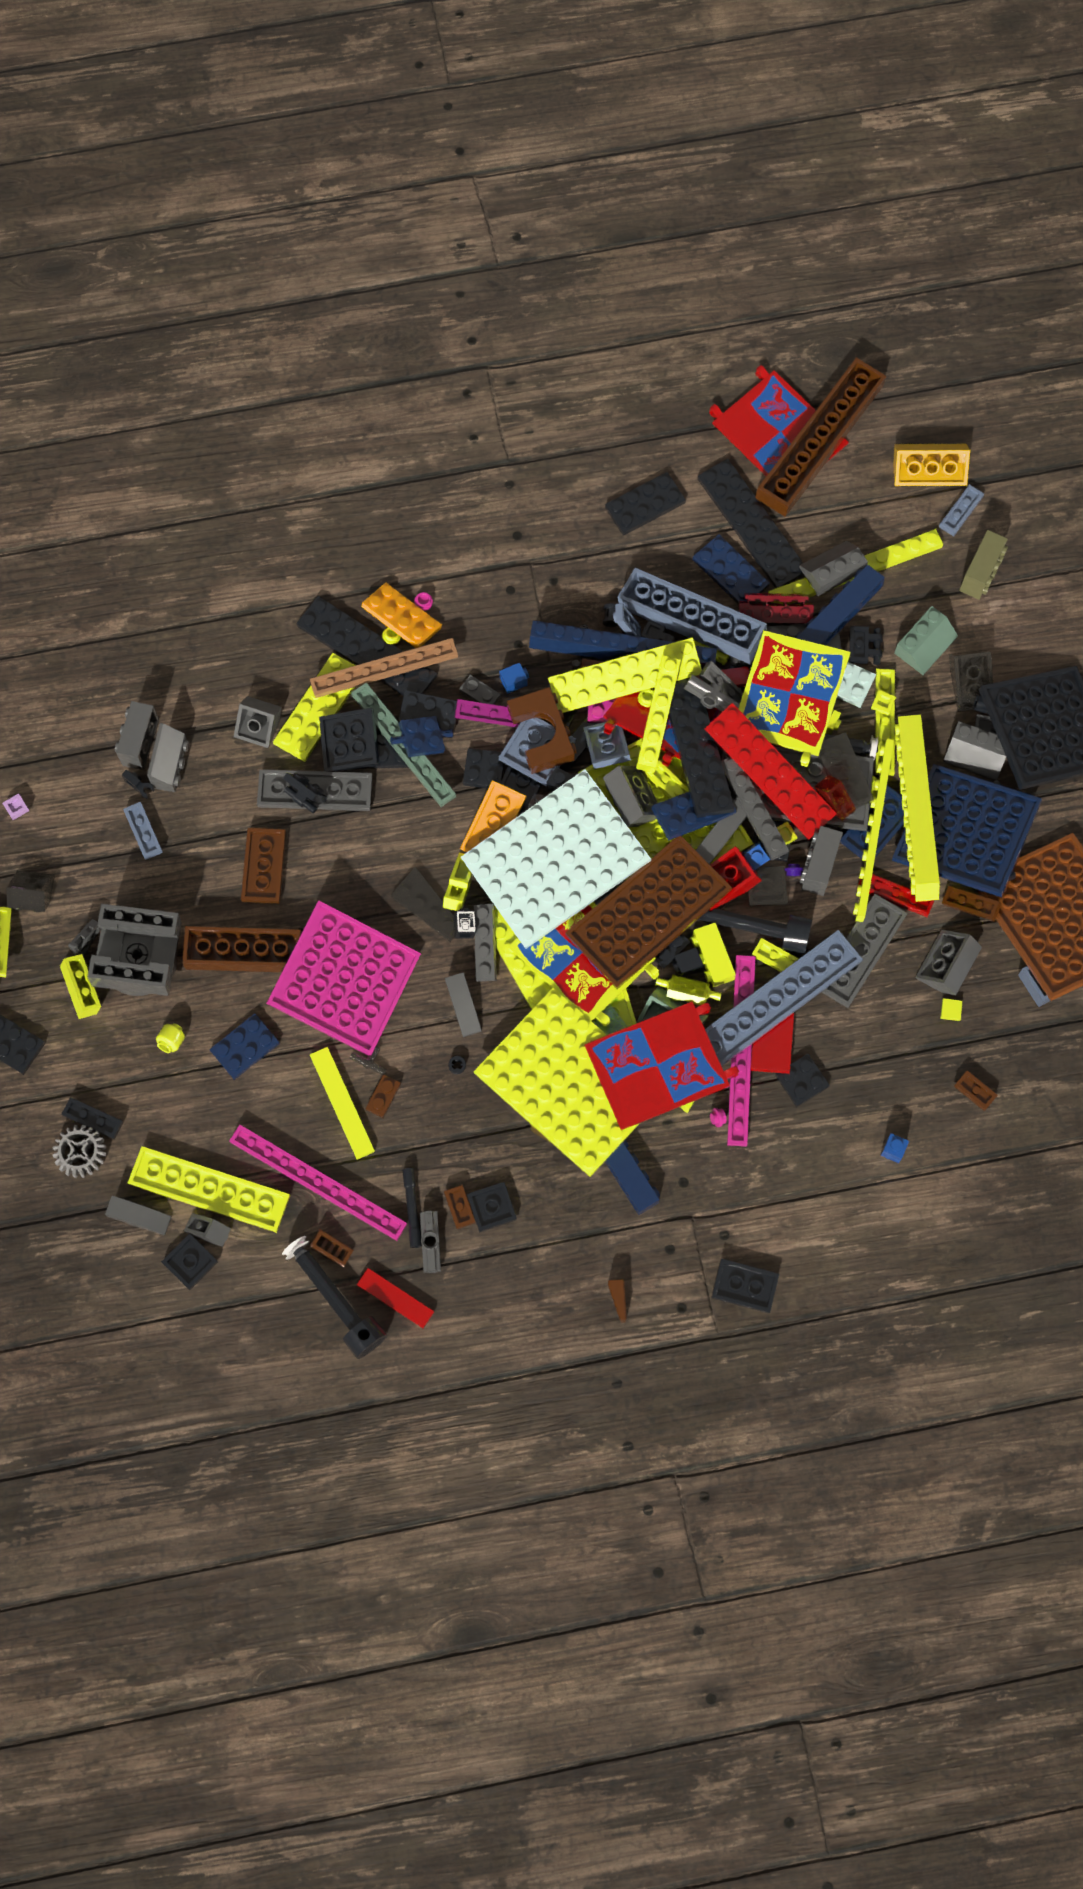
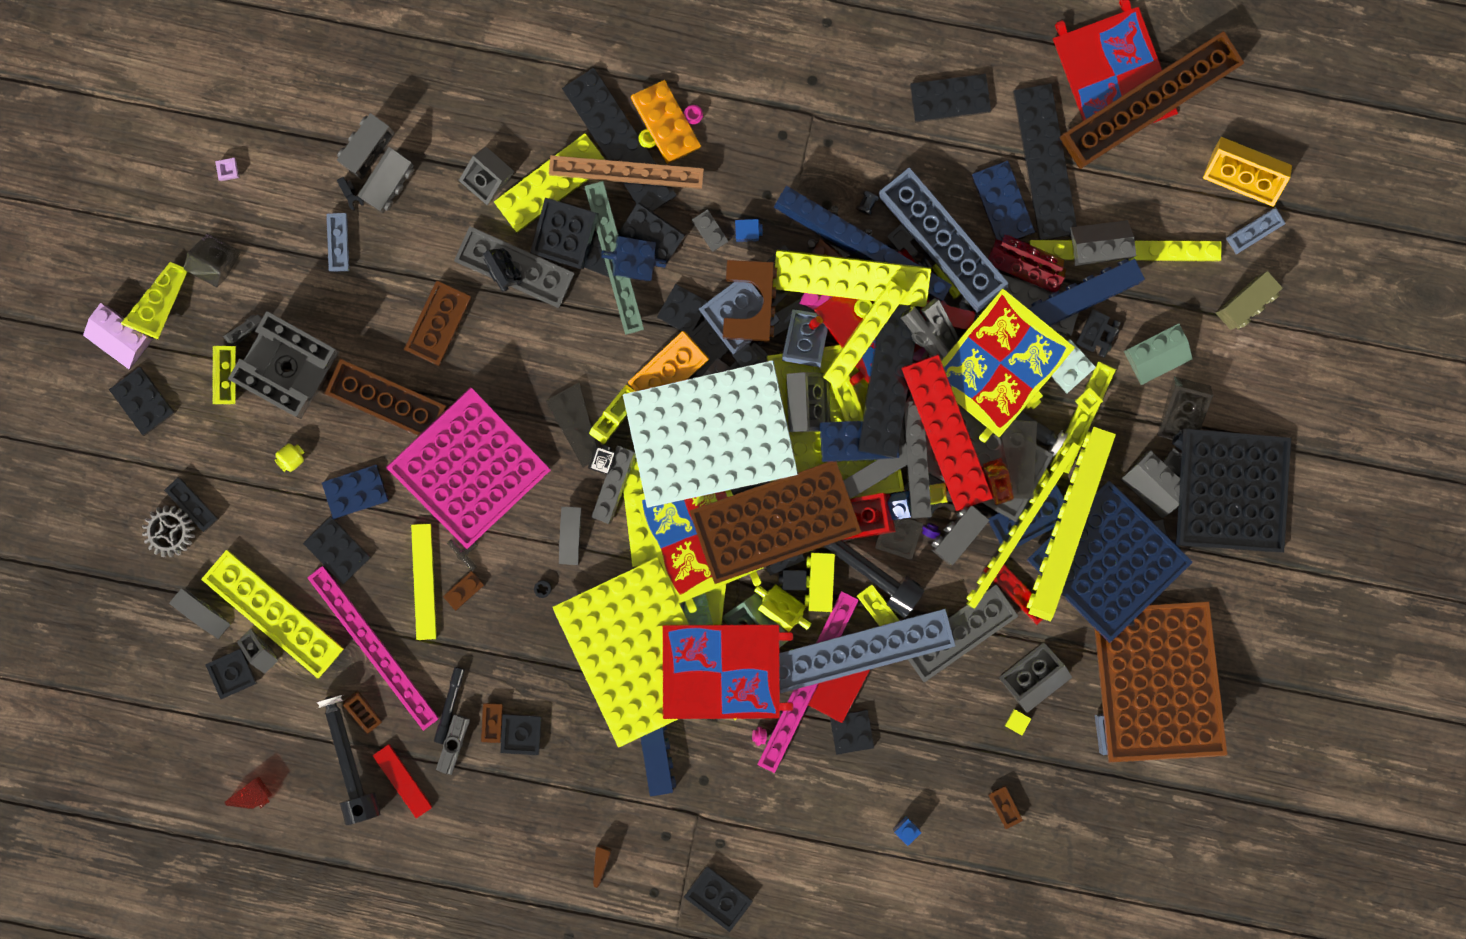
camera: 20 degrees right, 15 degrees up
magenta plate [454,699,521,728] -> none
sand blue plate [613,603,641,637] -> none
reddish brown plate [942,886,1002,921] -> none
none -> clear red slope [224,777,272,809]
none -> black plate [303,517,371,584]

